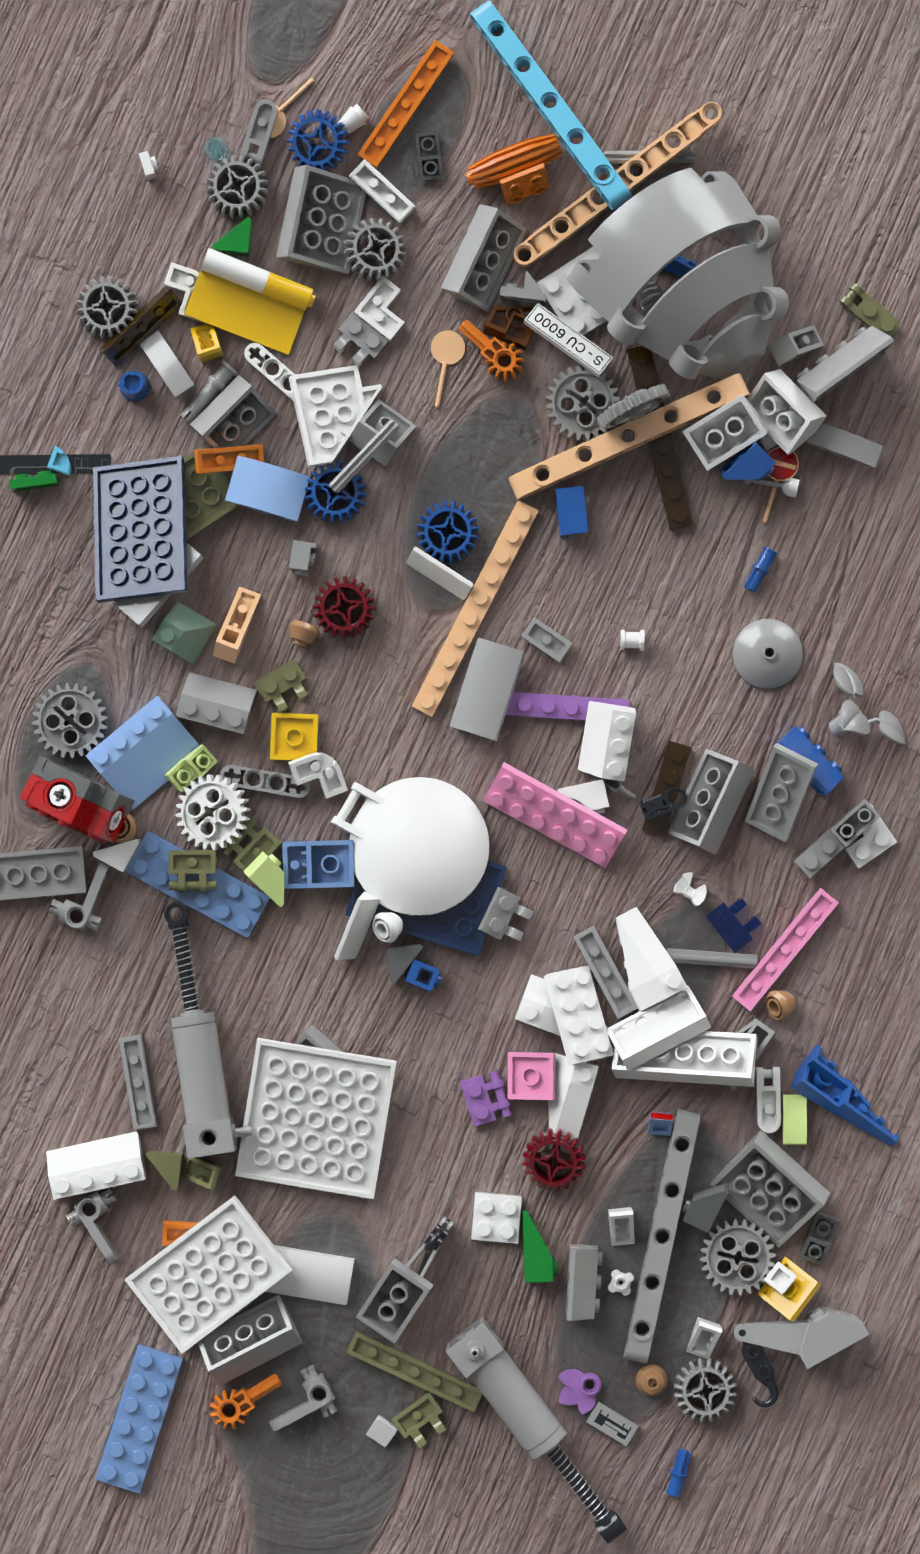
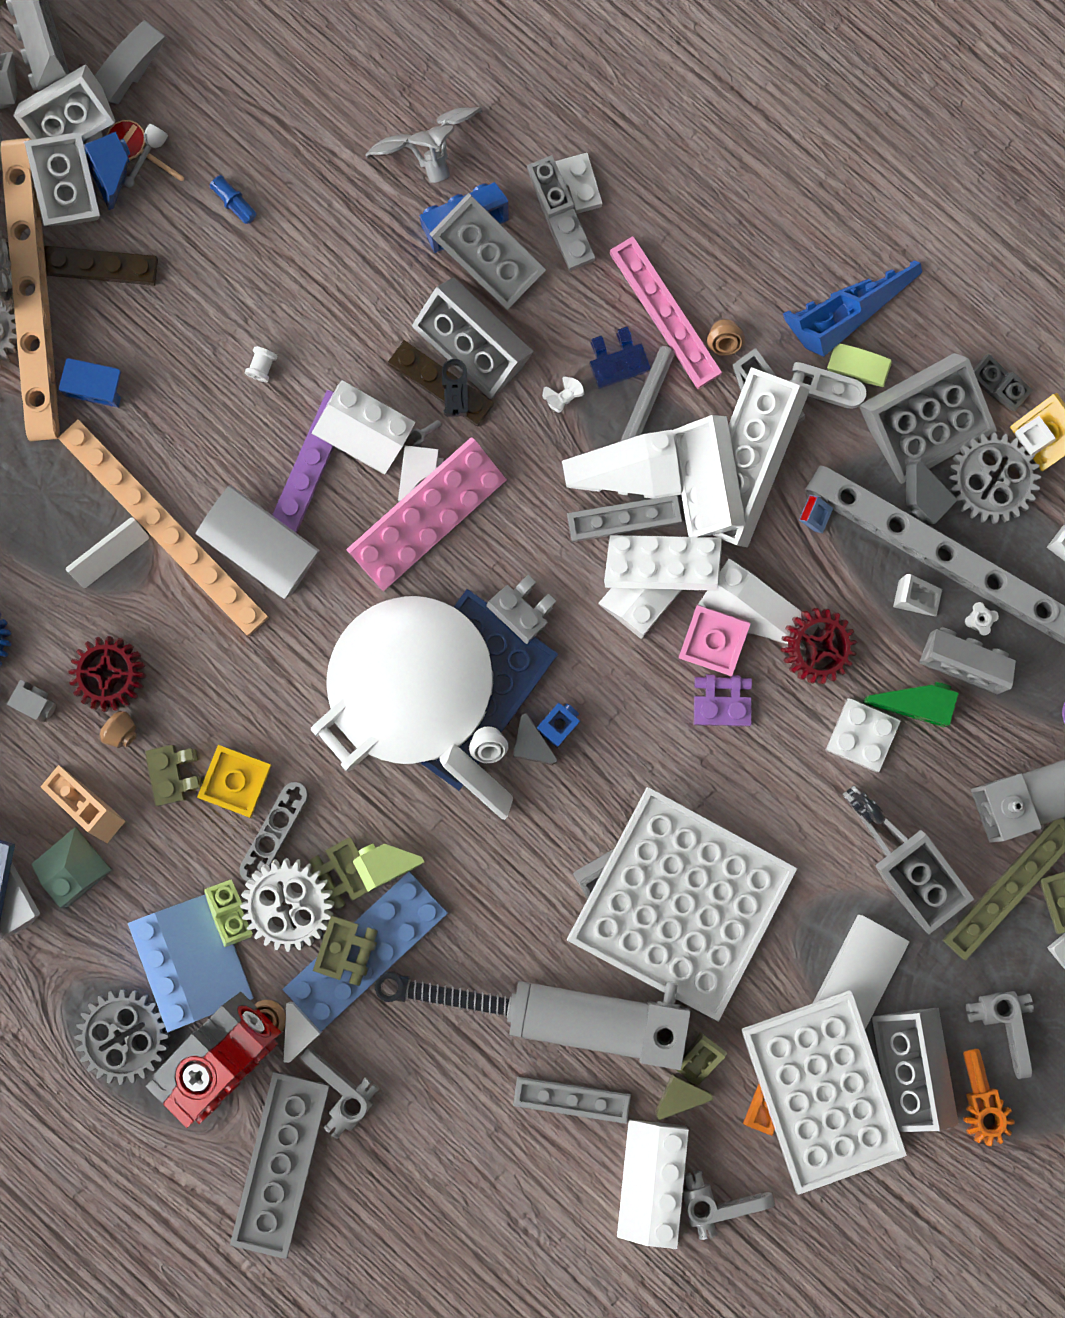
camera: 75 degrees left, 5 degrees down
medium blue plate [95,1344,183,1494] -> none
light grey slope [176,672,257,735] -> none
medium blue slope [282,840,354,889] -> none
white plate [288,753,348,799] -> none
blue gear [416,500,479,564] -> none
light grey plate [521,617,573,663] -> none
light grey dish [733,619,803,689] -> none

